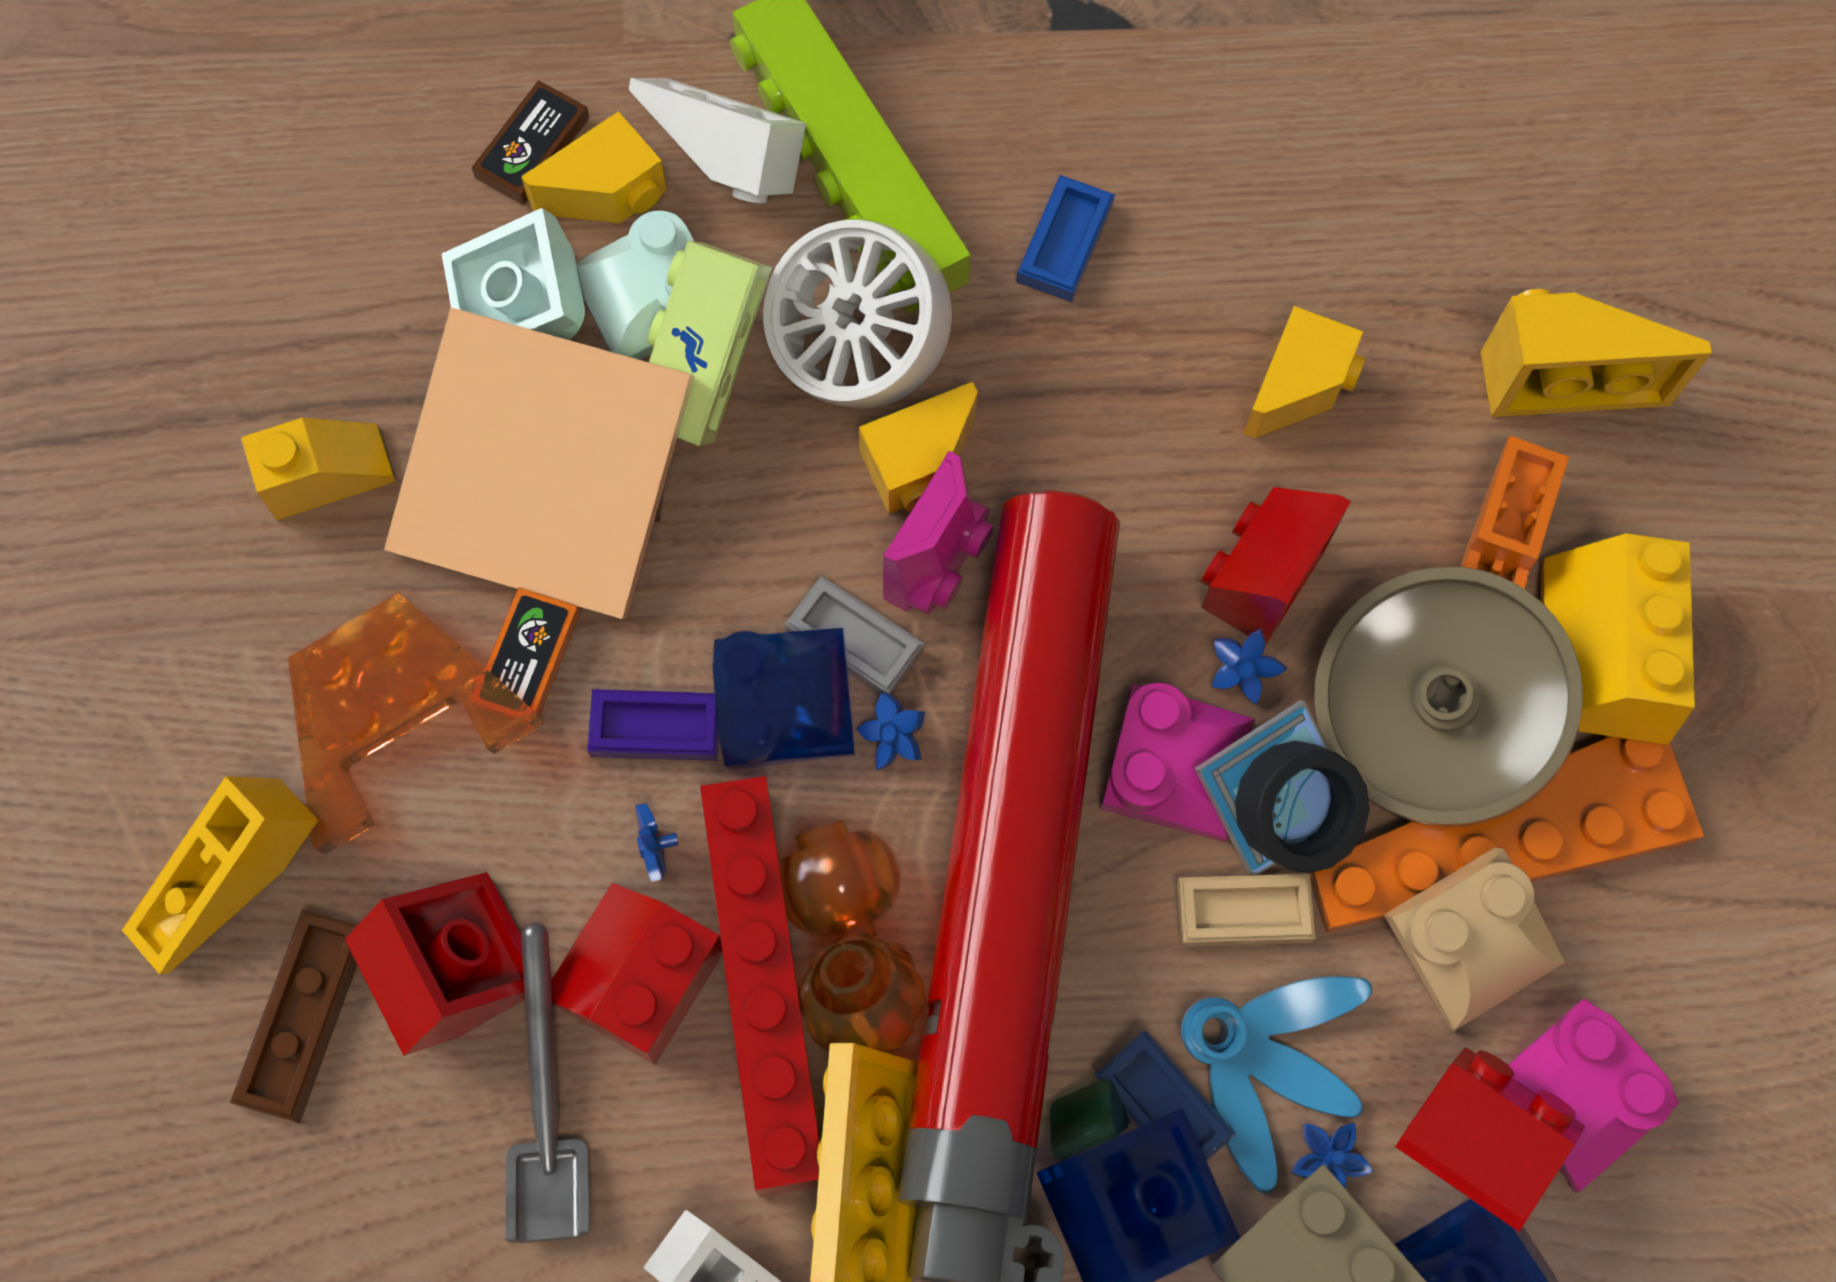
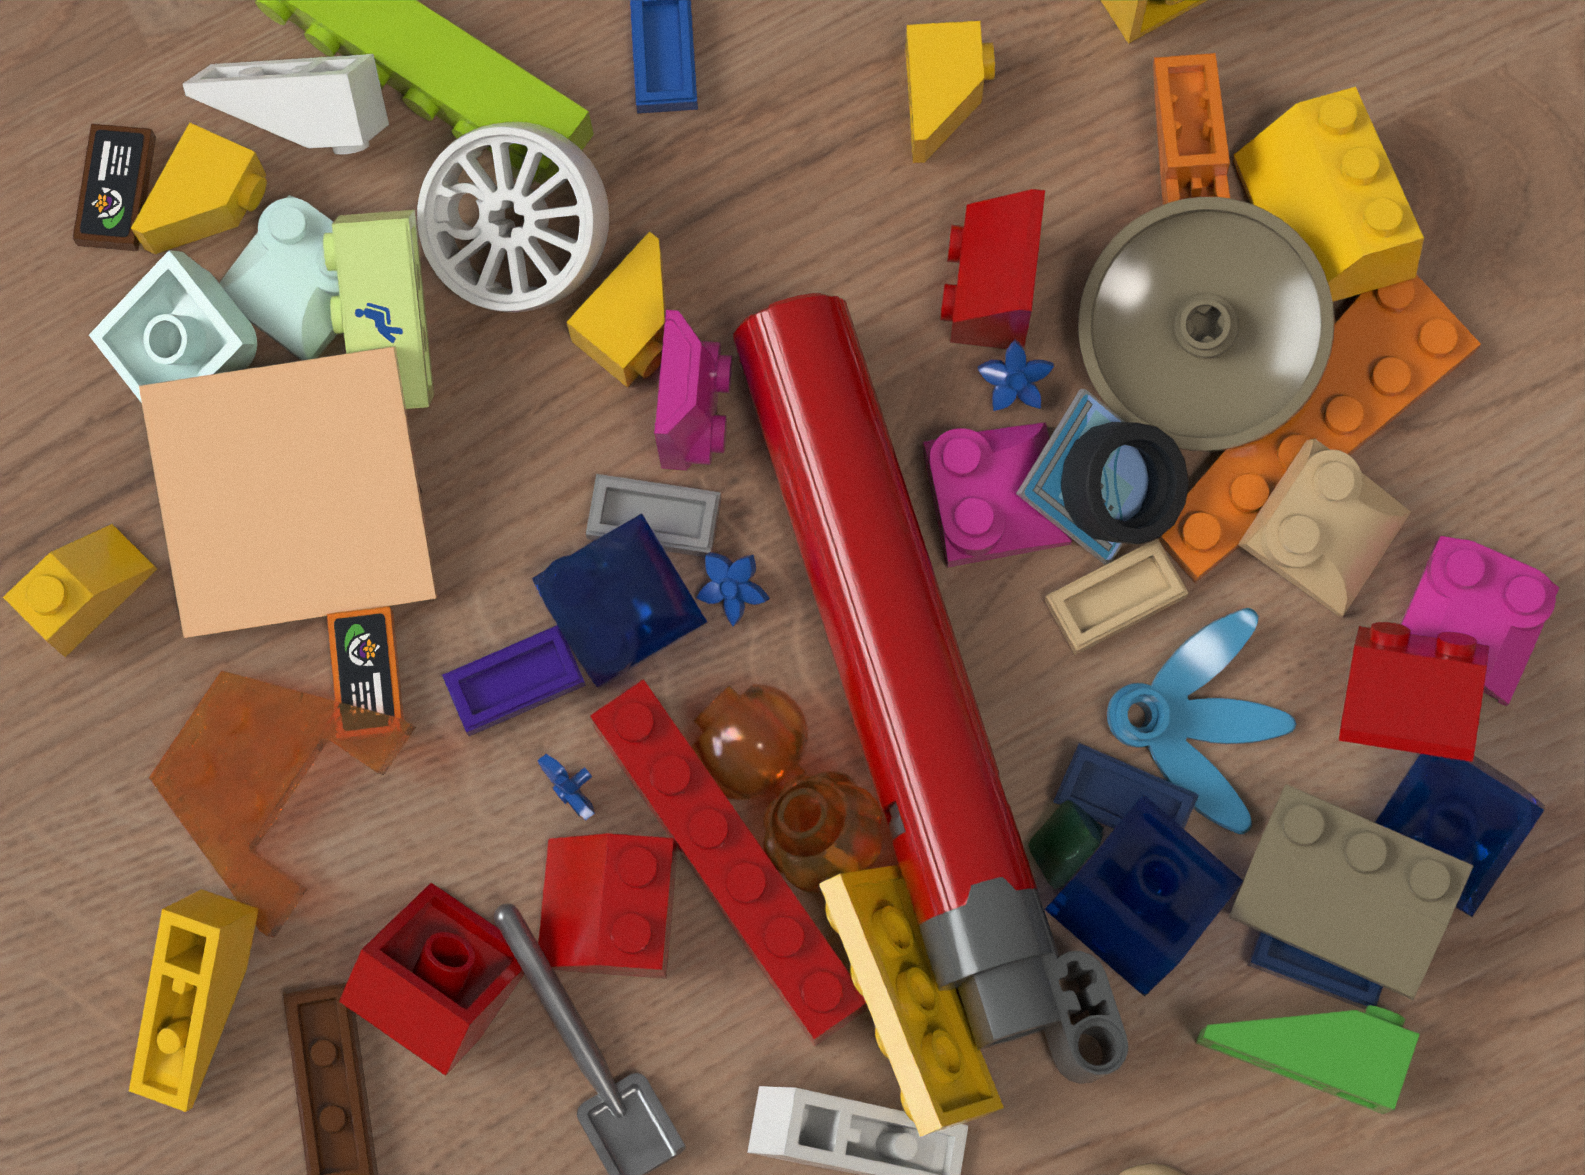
camera: 20 degrees left, 5 degrees up
blue plant [1290,1123,1373,1188] -> none

